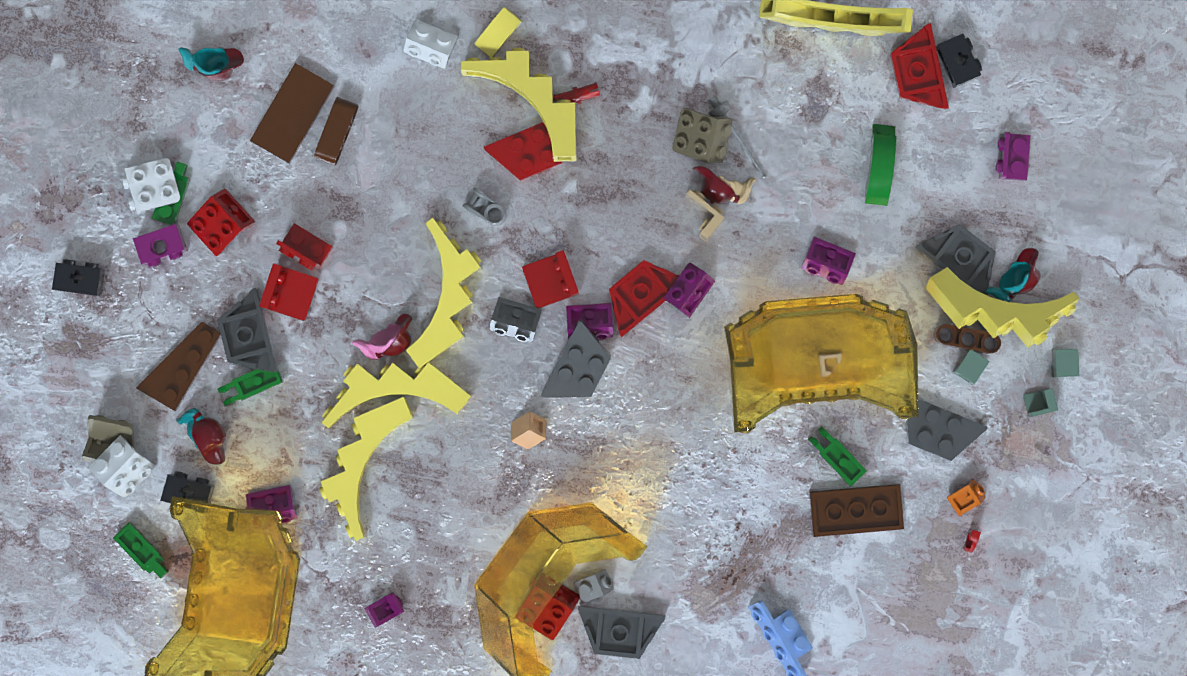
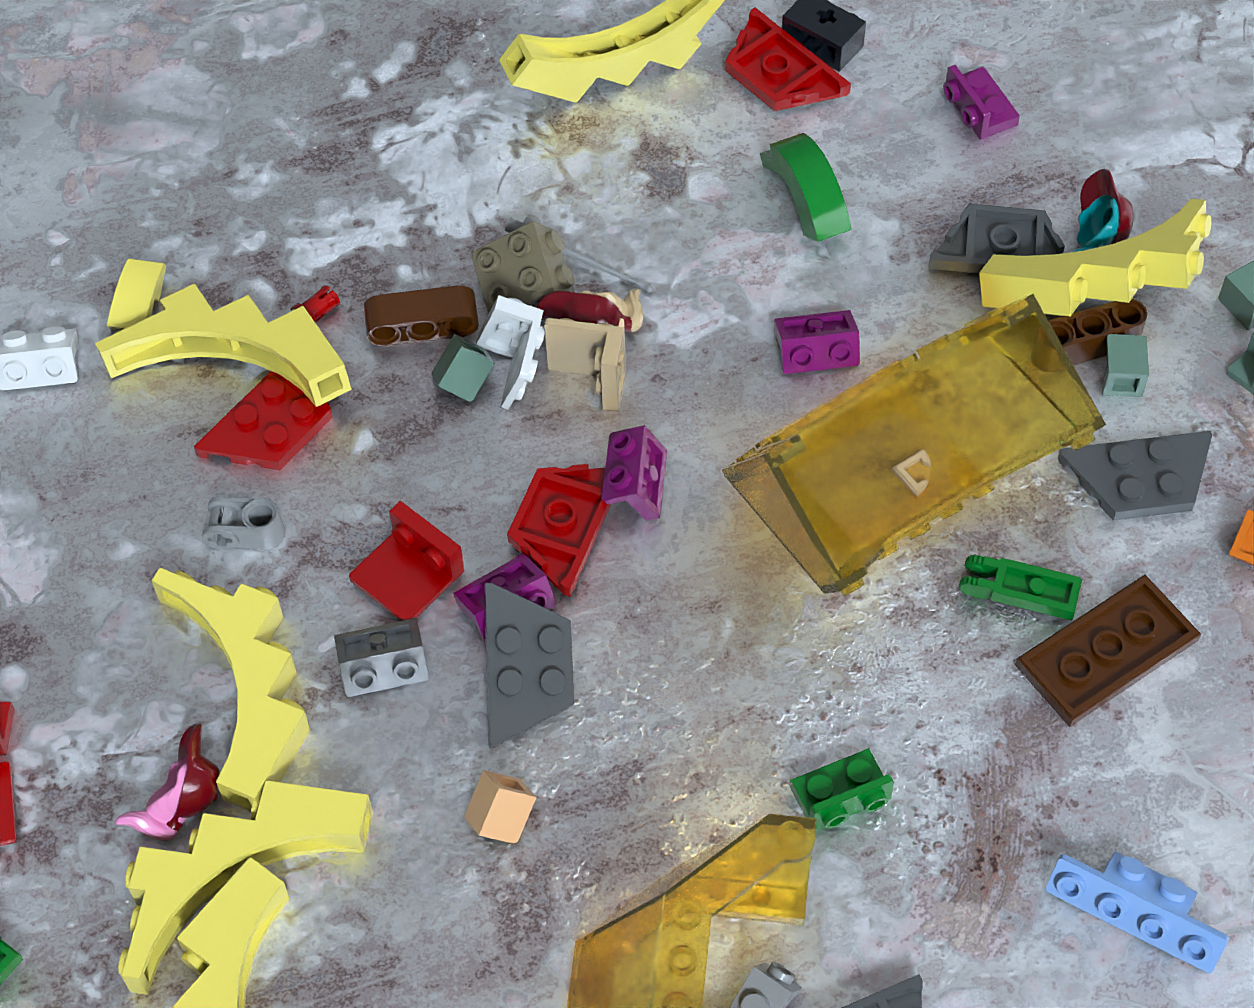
camera: 30 degrees left, 30 degrees down
none -> reddish brown beam [364,286,479,346]
none -> sand green panel [432,334,495,402]
none -> white bracket [476,295,545,410]
none -> green bracket [790,748,894,831]

